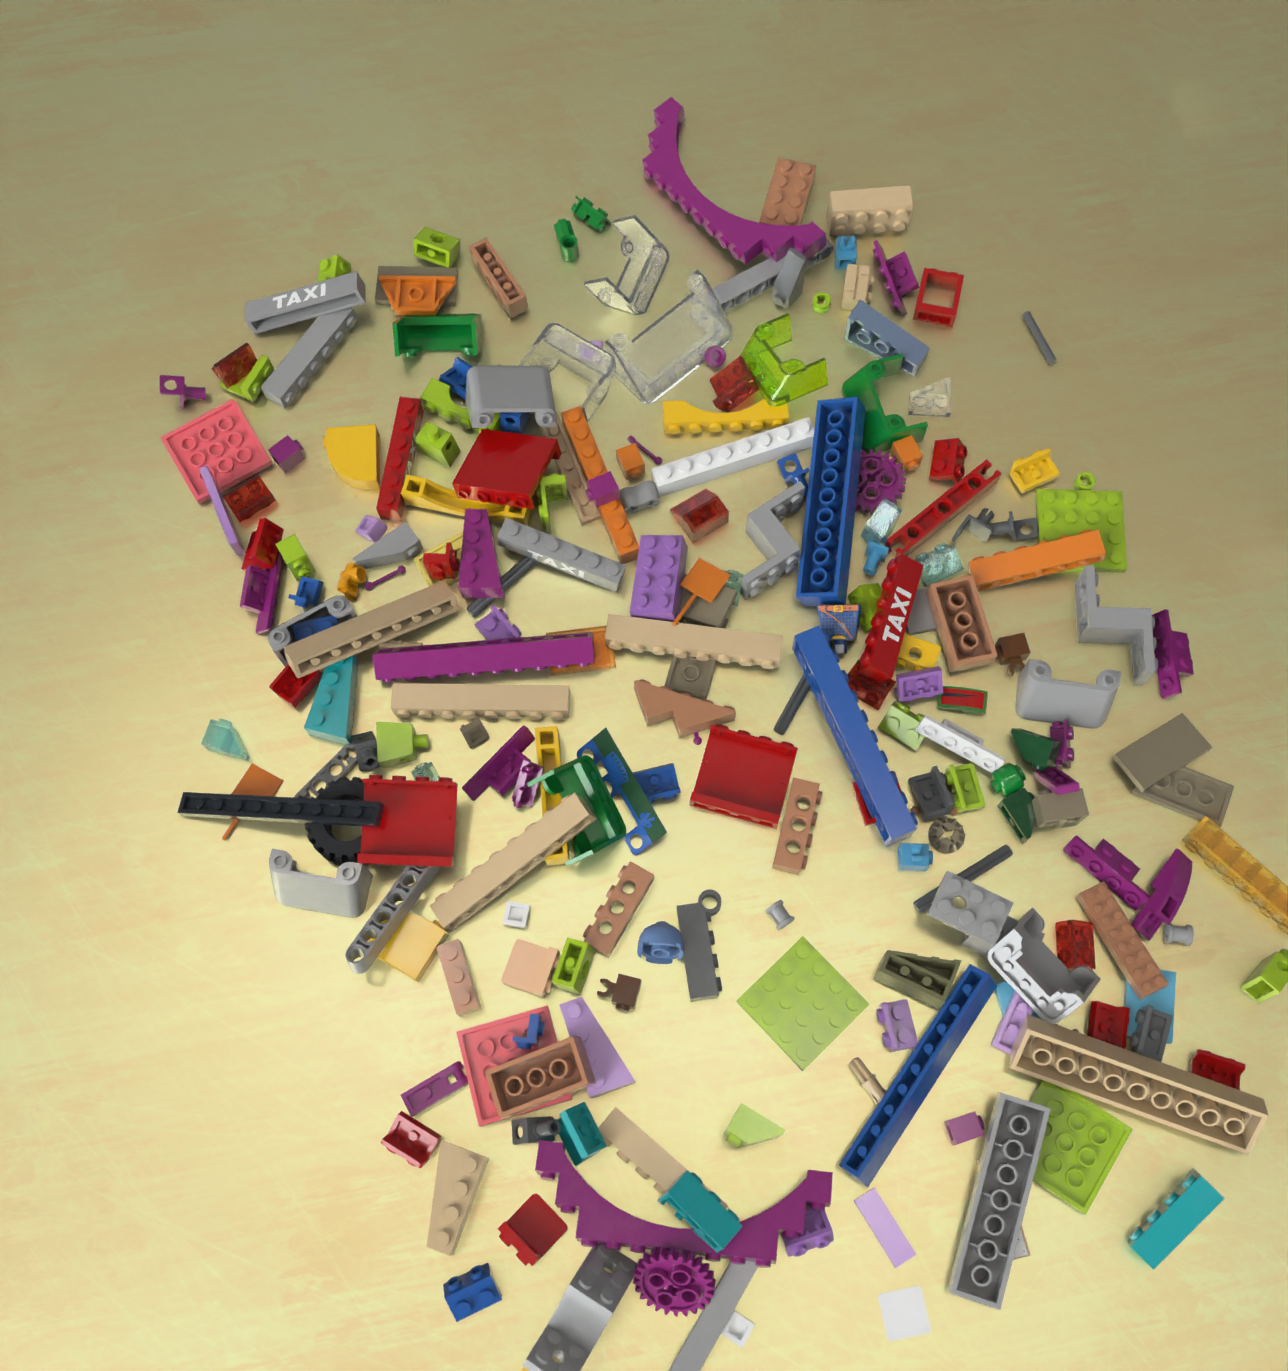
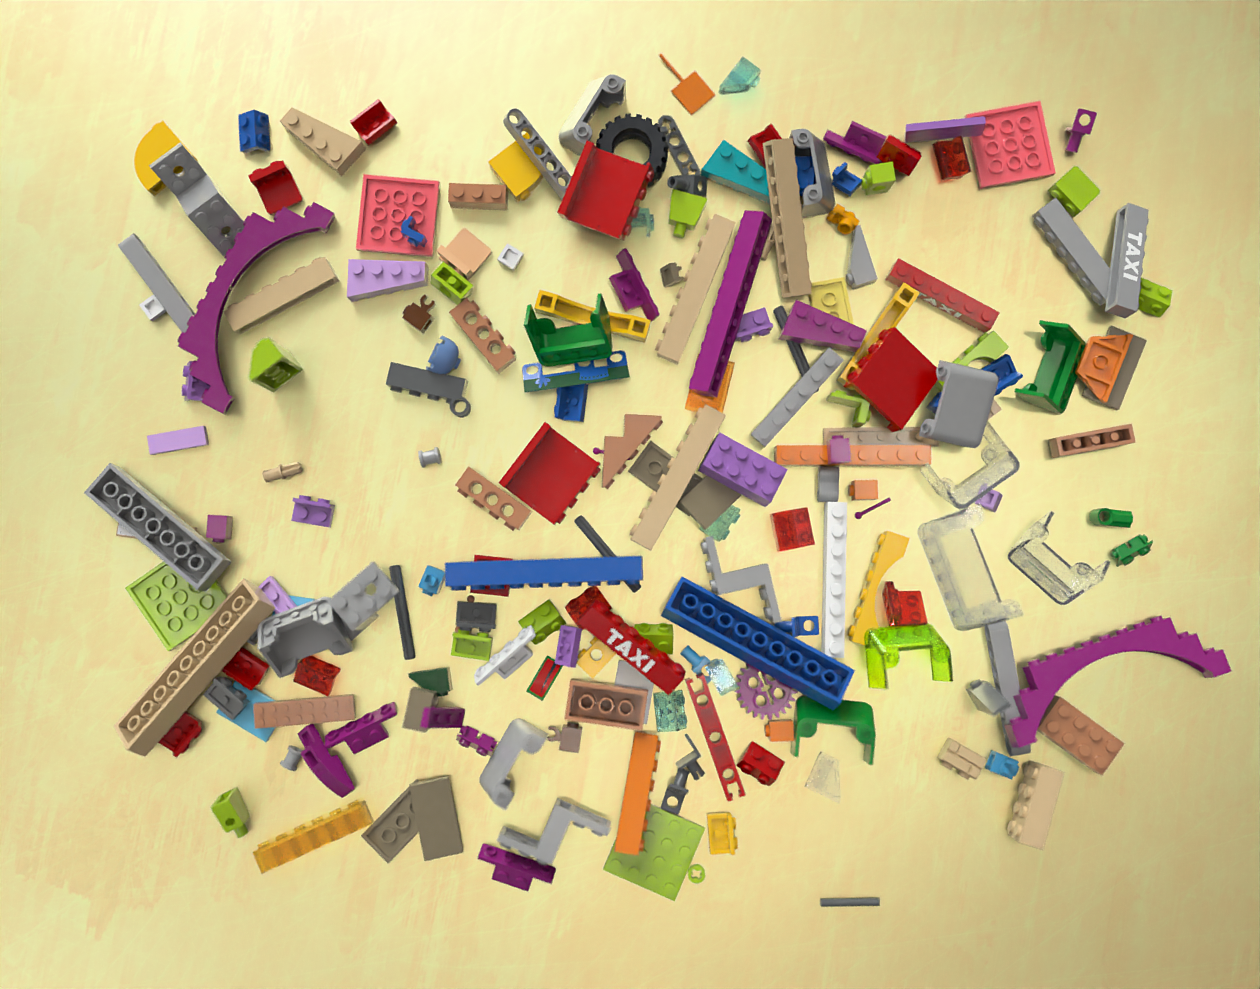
camera: 105 degrees right, 15 degrees up
black plate [177,792,385,827] -> none
clear red bracket [211,343,258,389] -> none
magenta brick [268,435,305,473] -> none
yellow brick [323,424,380,490] -> none
lavender slope [355,515,387,543] -> none
magenta hinge [365,565,406,591] -> none
magenta plate [400,1061,469,1117] -> none
lime brick [414,227,460,268] -> none
lime torso [416,422,461,468] -> none
red bracket [423,542,460,581] -> none
tan brick [430,793,596,931] -> none
nougat brick [485,1036,597,1119] -> none
dark grey bracket [511,1116,561,1145] -> none
magenta hinge [512,759,544,808] -> none
teal bracket [557,1102,607,1166] -> none
magenta gear [633,1246,716,1317] -> none
teal wedge [657,1170,743,1252] -> none
orange piece [672,558,731,626] -> none
magenta tile [704,346,726,367] -> none
lime plate [736,936,870,1072] -> none
lime bush [813,292,831,313] -> none
torso [817,605,862,653] -> none
blue brick [839,964,997,1187] -> none
sand blue wedge [844,299,930,377] -> none
magenta bracket [873,240,920,315] -> none
olive wedge [874,950,962,1010] -> none
white sticker [878,1286,931,1341] -> none
red window [913,268,964,327] -> none
dark tan gear [928,816,966,853] -> none
green head [990,763,1026,796] -> none
dark green slope [1011,728,1062,770] -> none
teal wedge [1127,1168,1225,1270] -> none

